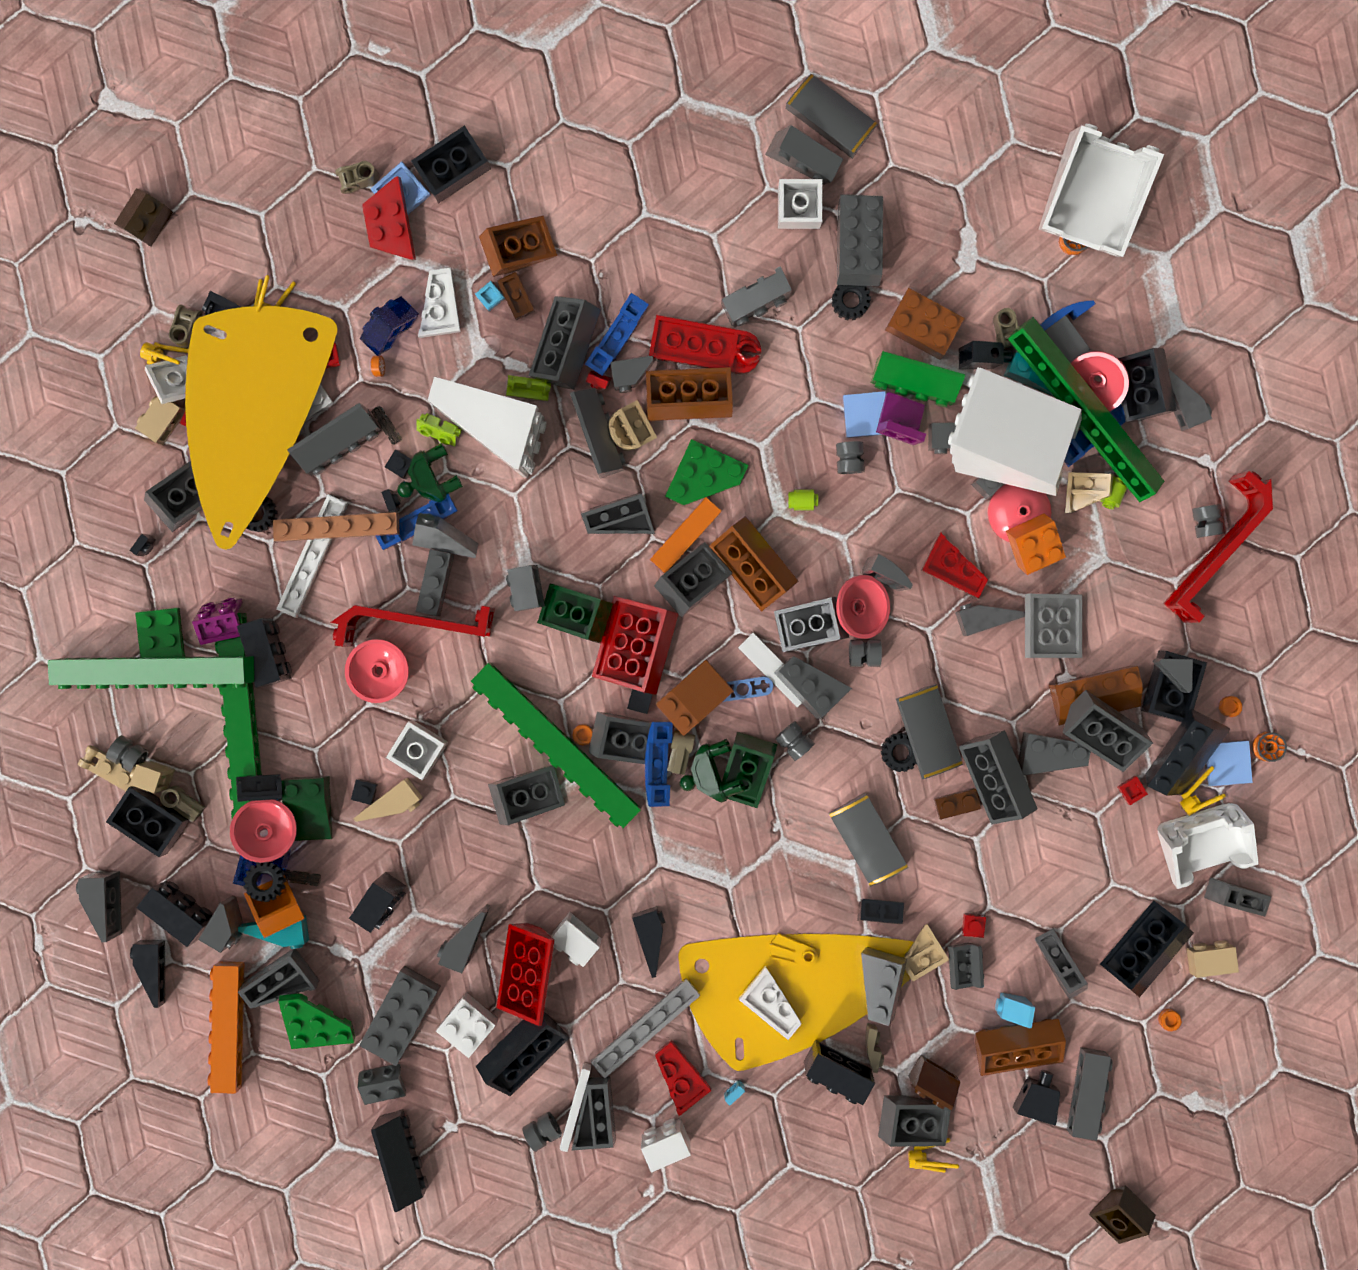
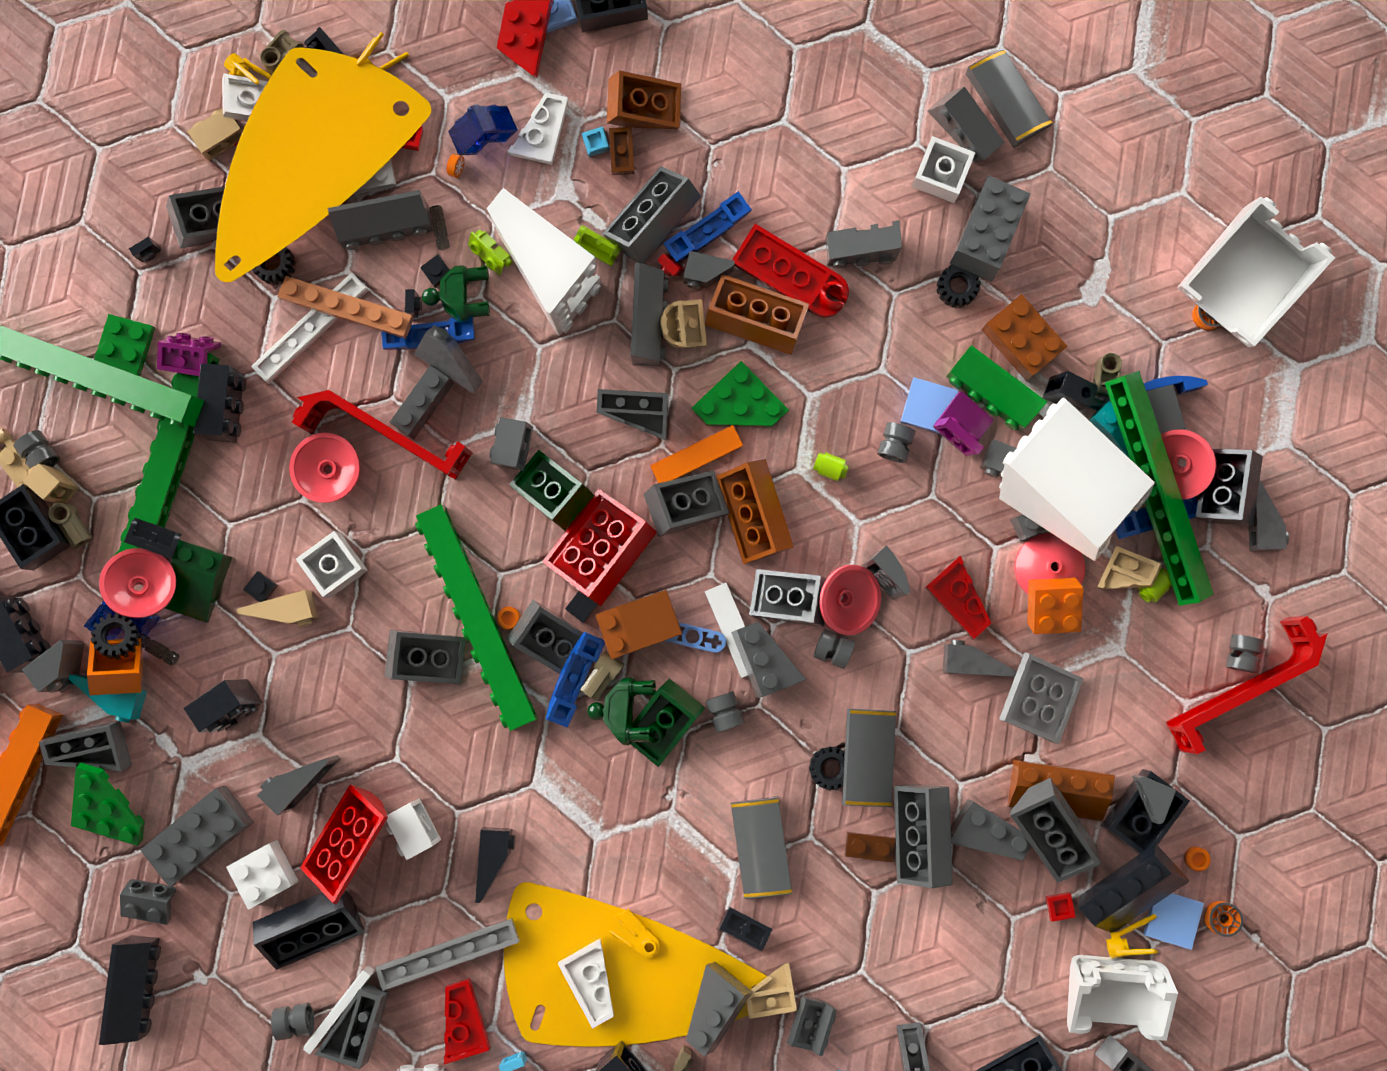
camera: 20 degrees right, 5 degrees down
red plate [962,914,986,938] -> none

